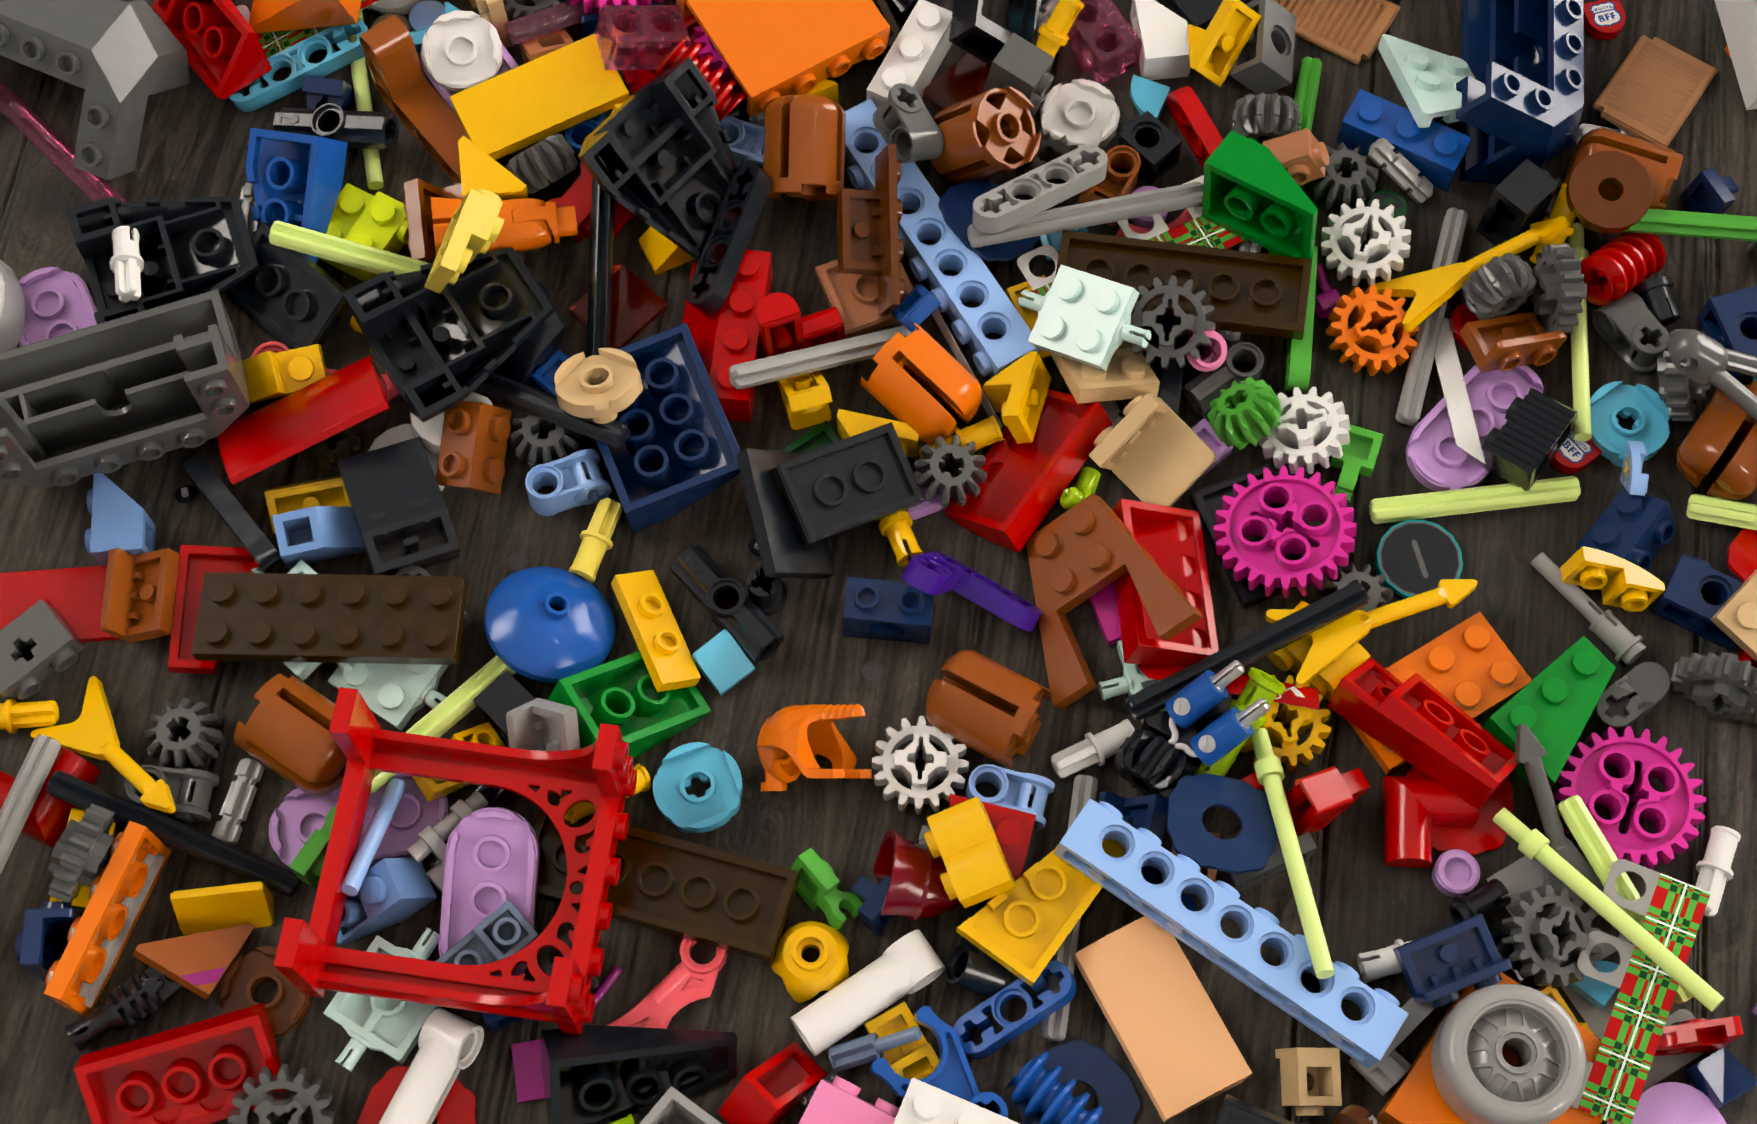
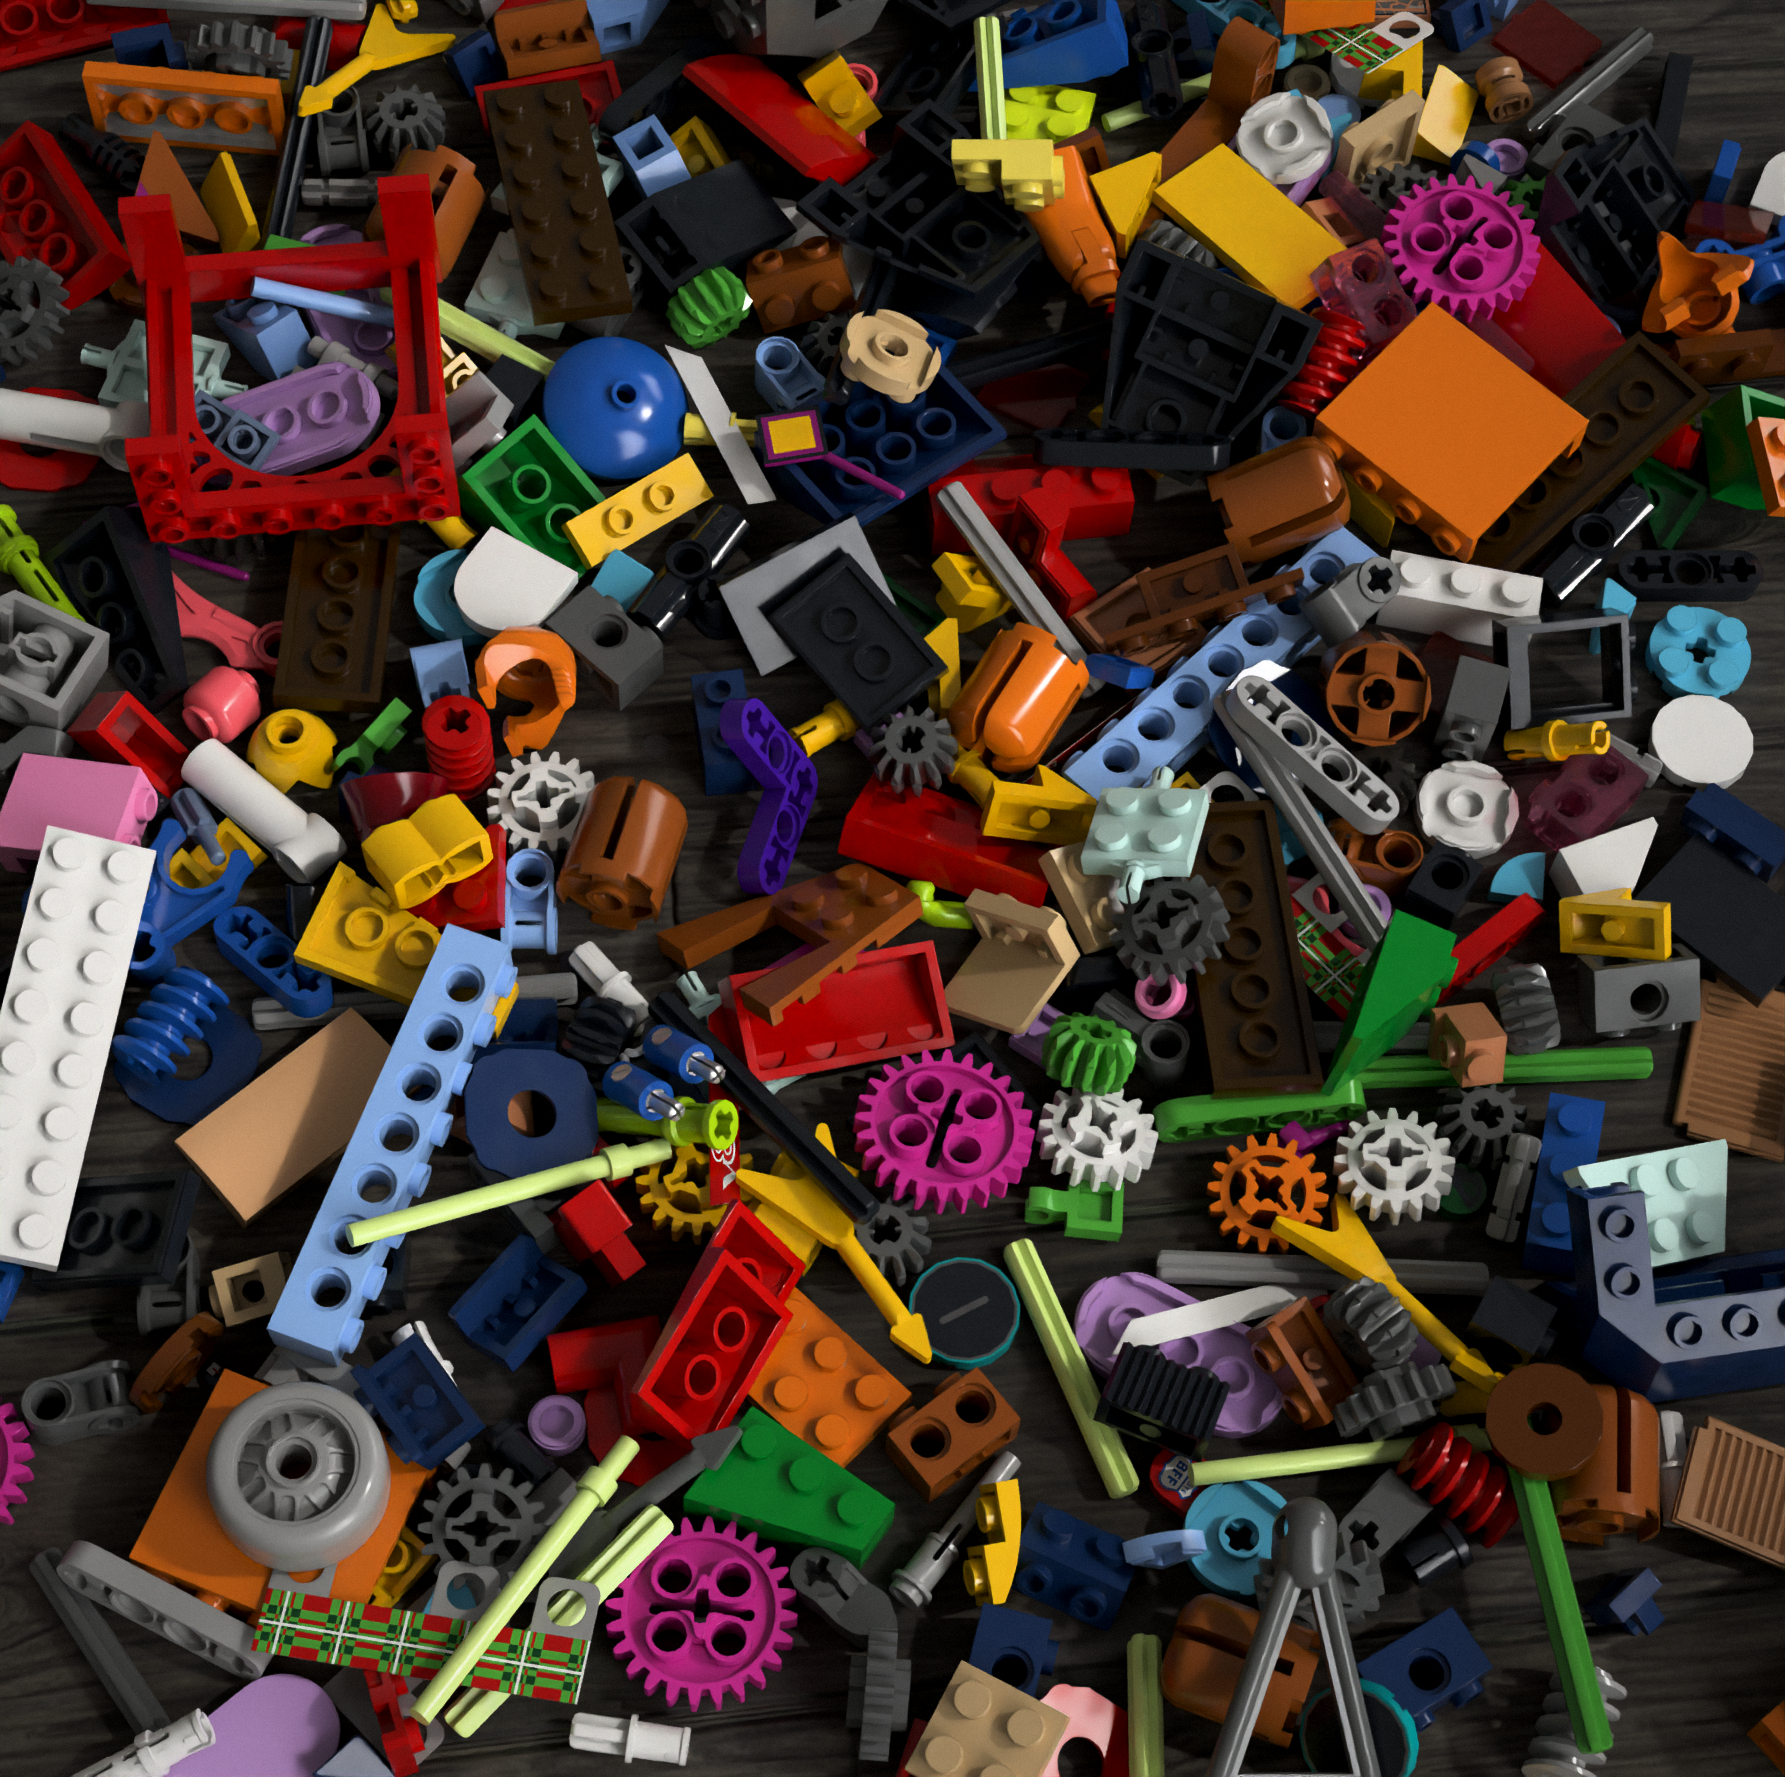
camera: 70 degrees right, 5 degrees down
none -> coral head [182,666,262,744]
none -> light blue piece [410,639,470,710]
none -> red piece [422,695,496,801]
none -> dark blue tile [442,29,507,98]
none -> dark blue bracket [448,1233,589,1372]
none -> white tile [454,526,578,638]
none -> dark grey brick [545,585,664,711]
none -> white sticker [664,344,777,504]
none -> bright green gear [666,266,752,349]
none -> piece [755,405,905,500]
none -> dark orange brick [885,1367,1021,1505]

